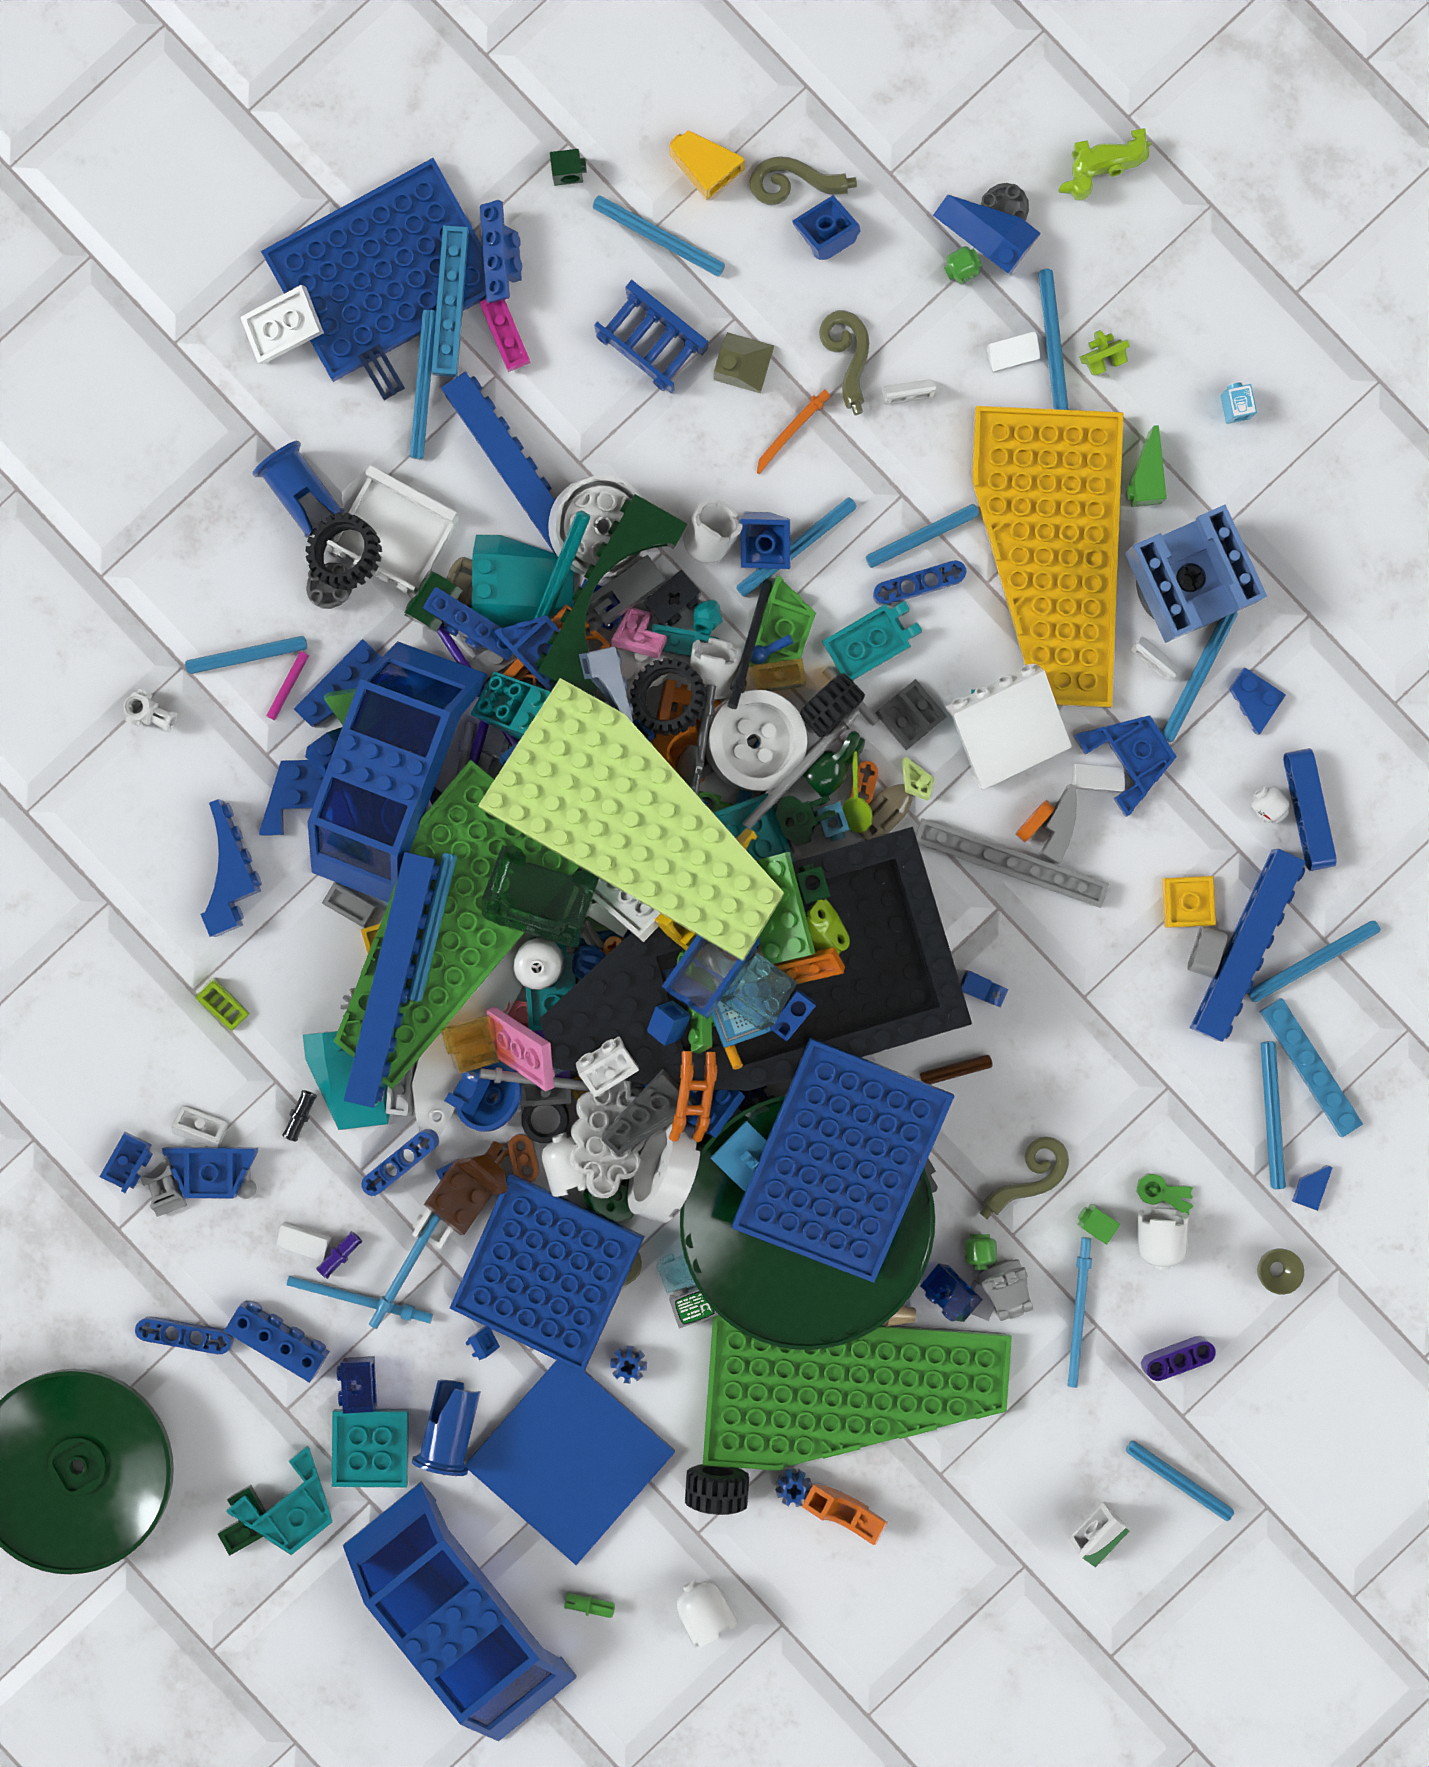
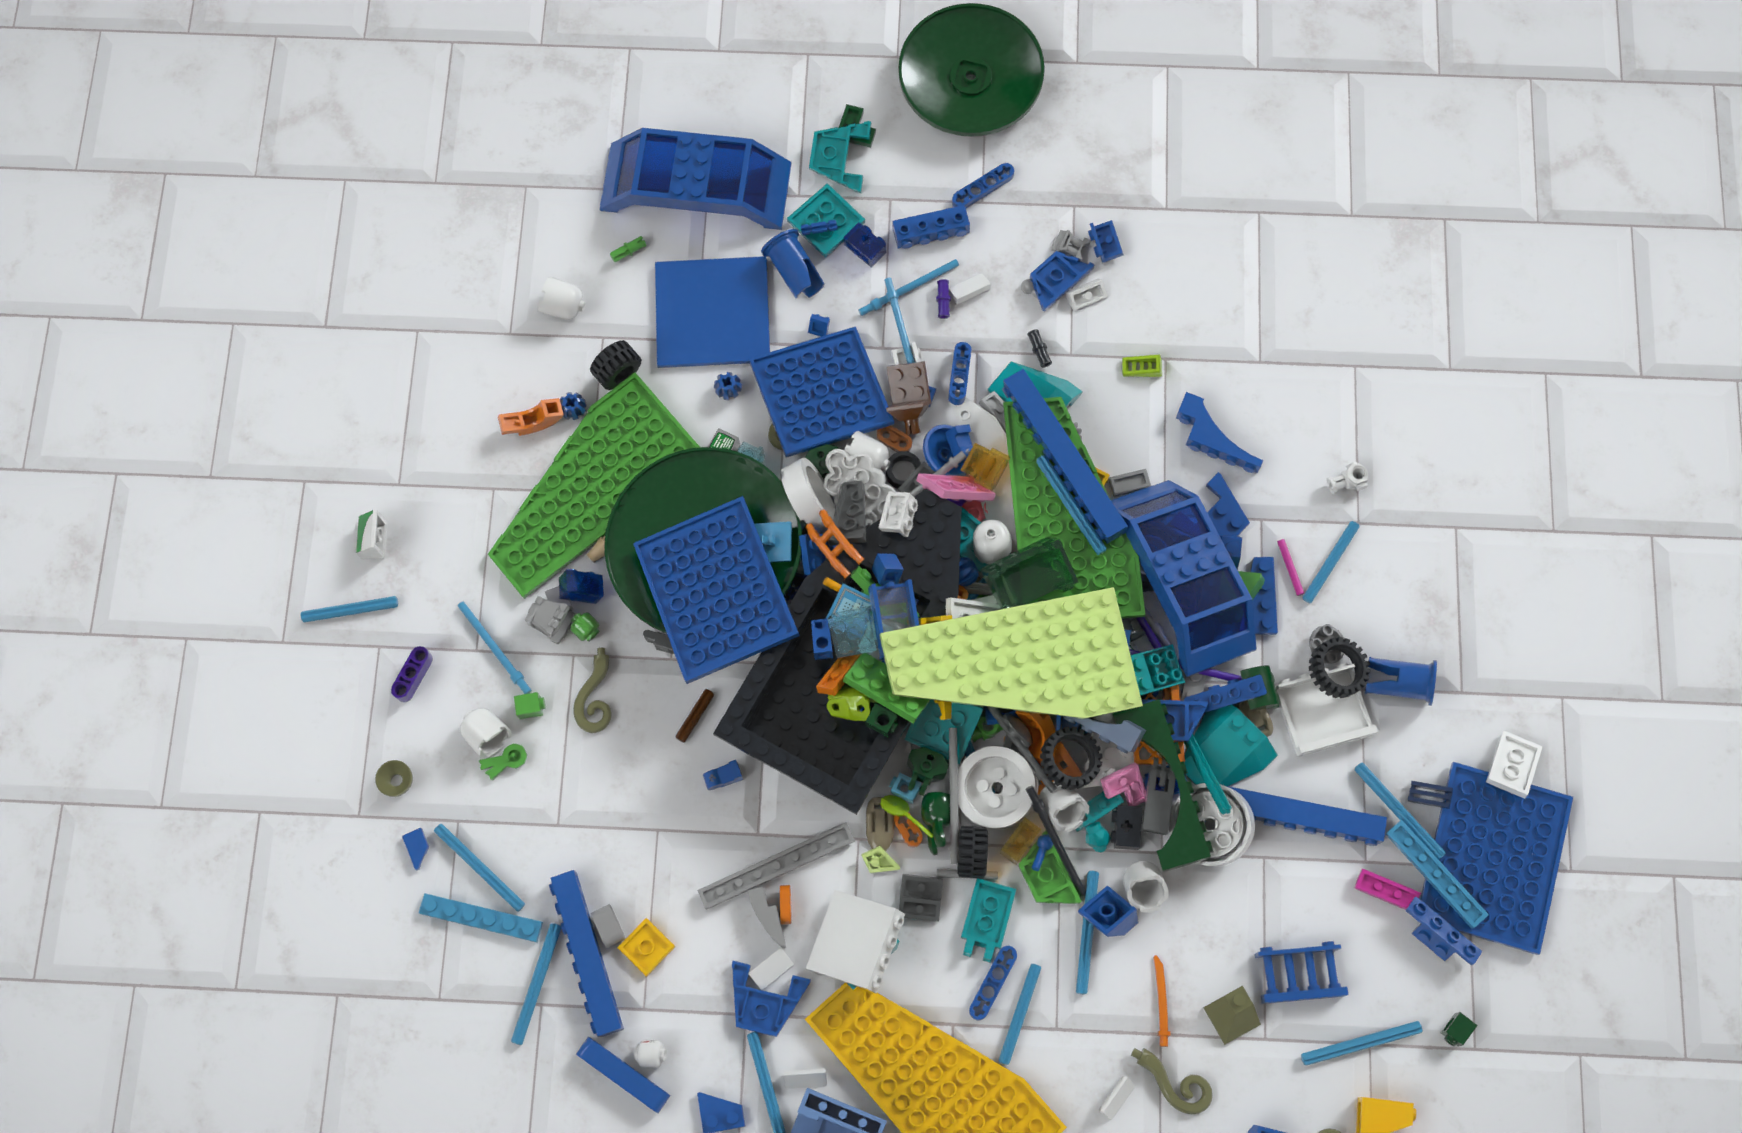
camera: 140 degrees right, 15 degrees down
none -> blue axle [801,220,837,235]

